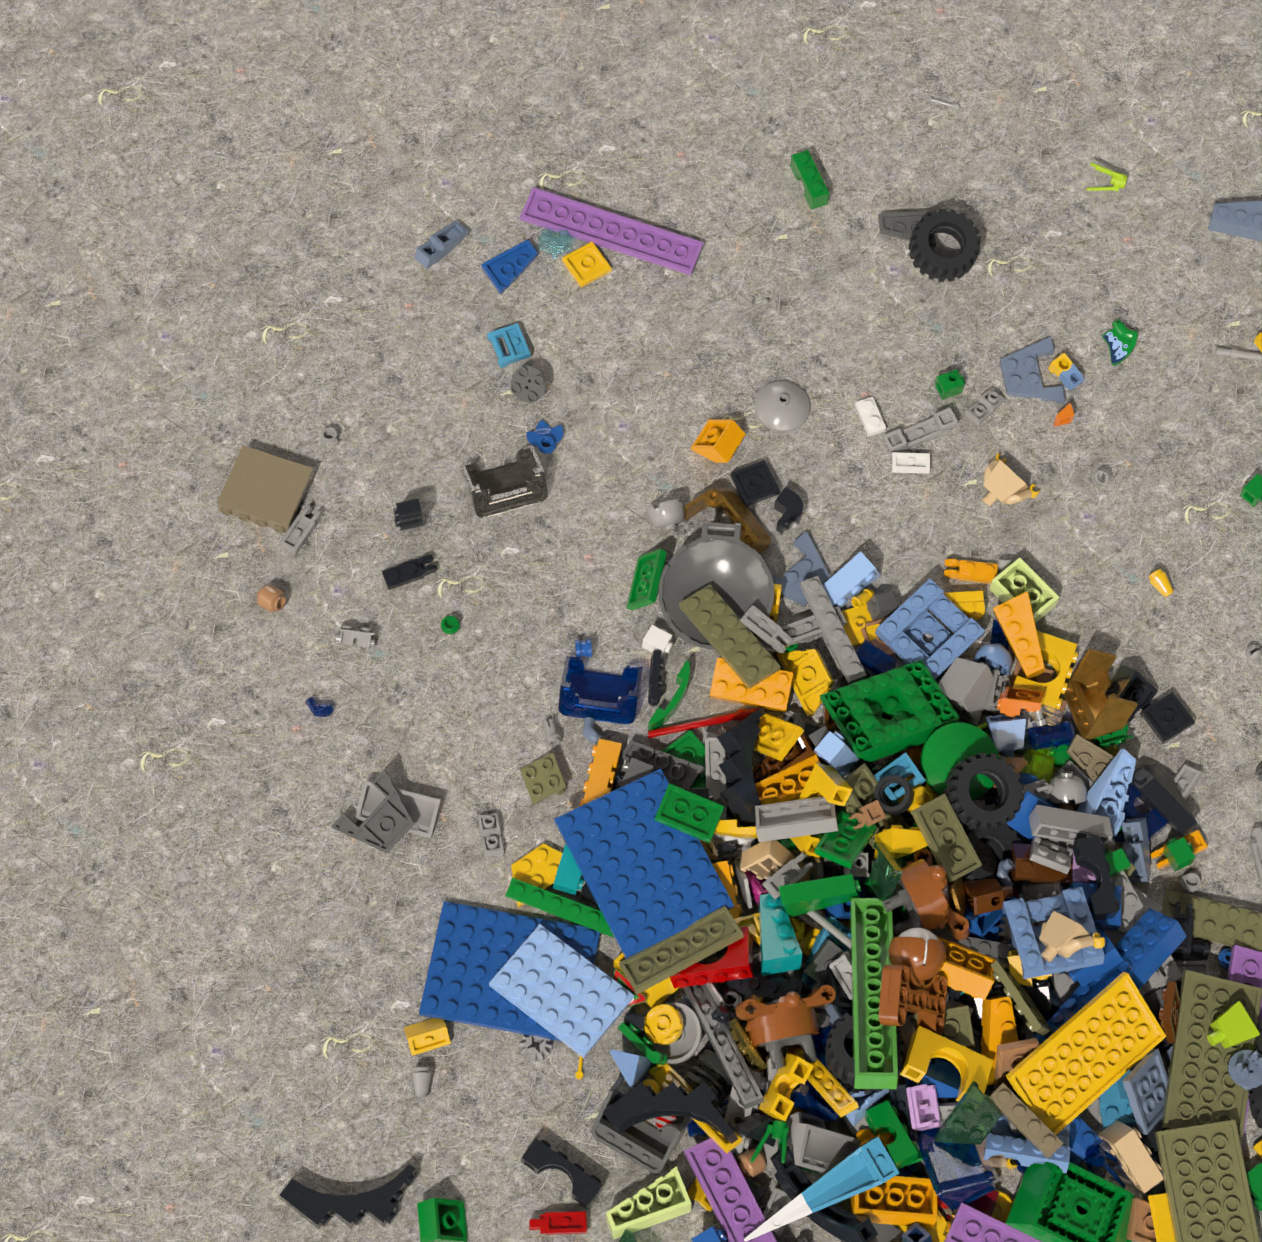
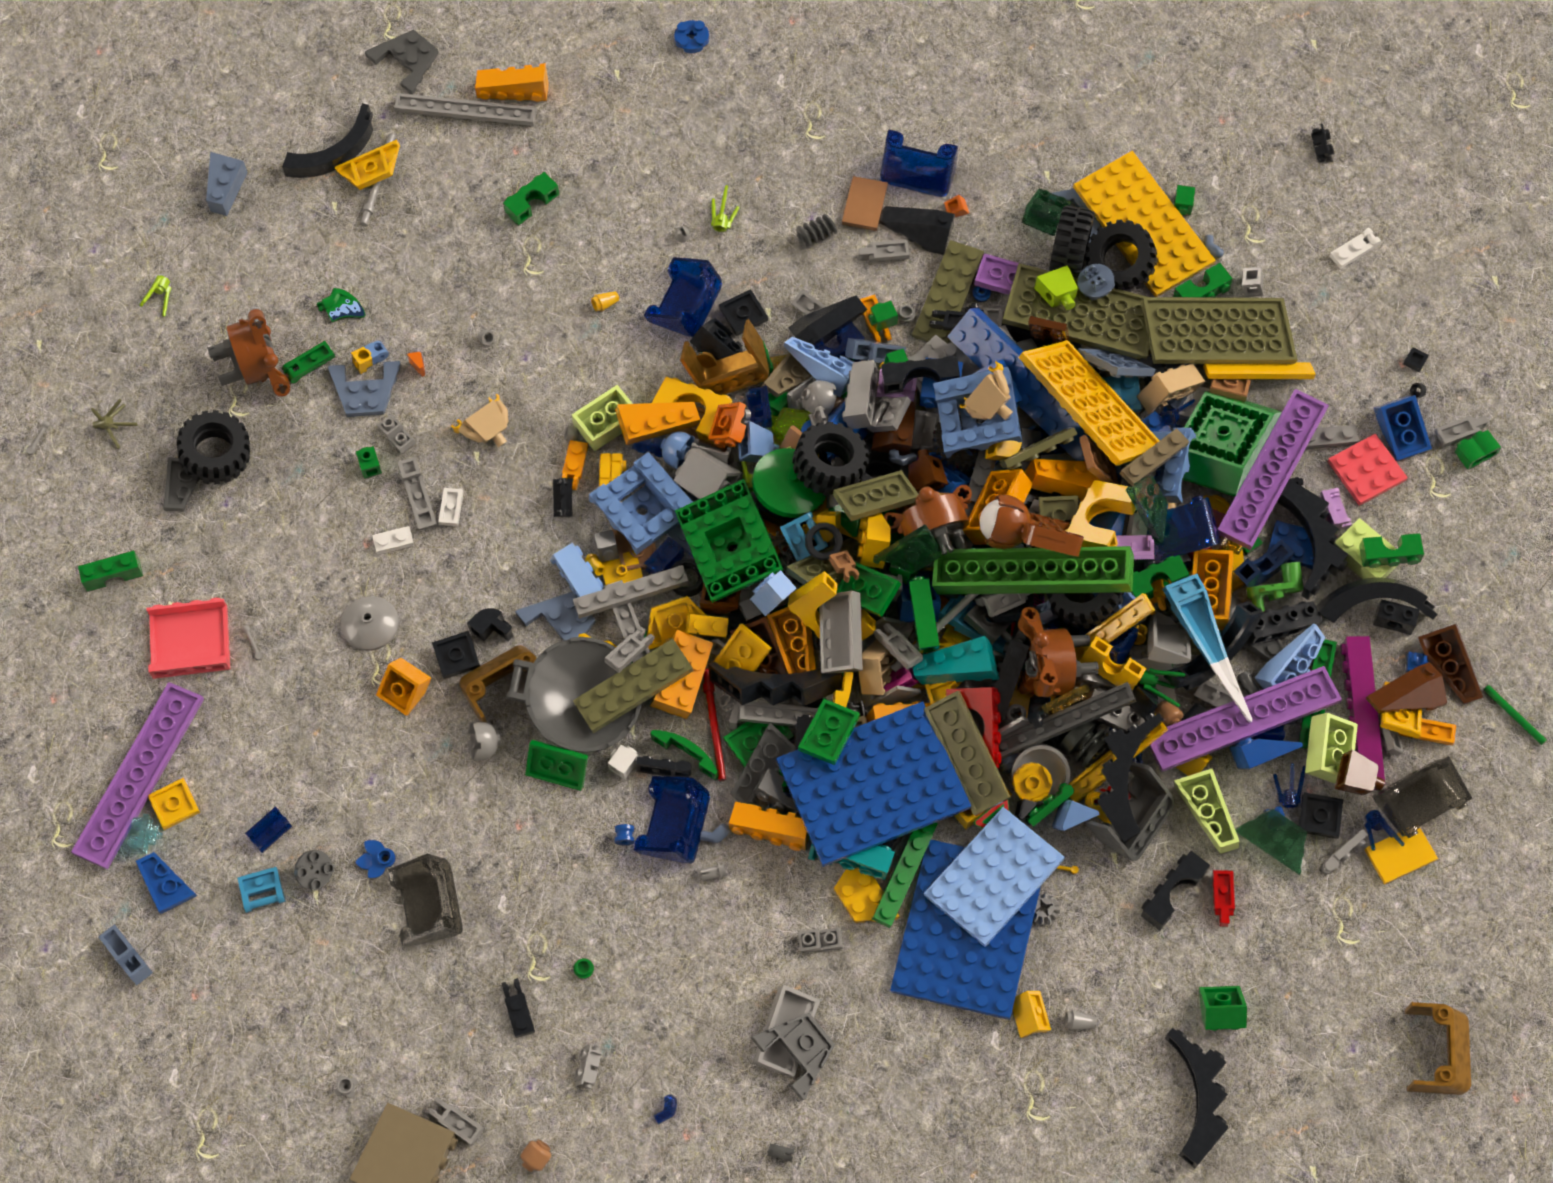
camera: 80 degrees left, 0 degrees up
black brick [393,498,423,531] -> none
olive hinge [520,753,567,804] -> none
none -> olive plant [91,399,138,449]
none -> coral panel [146,598,230,679]
none -> dark orange piece [207,309,290,397]
none -> clear blue hinge [245,806,292,853]
none -> green plate [282,341,335,383]
none -> black hinge [553,478,573,517]
none -> clear blue windscreen [644,257,722,337]
none -> yellow brick [685,614,728,638]
none -> dark grey pin [767,1142,795,1162]
none -> pin [1130,624,1148,645]

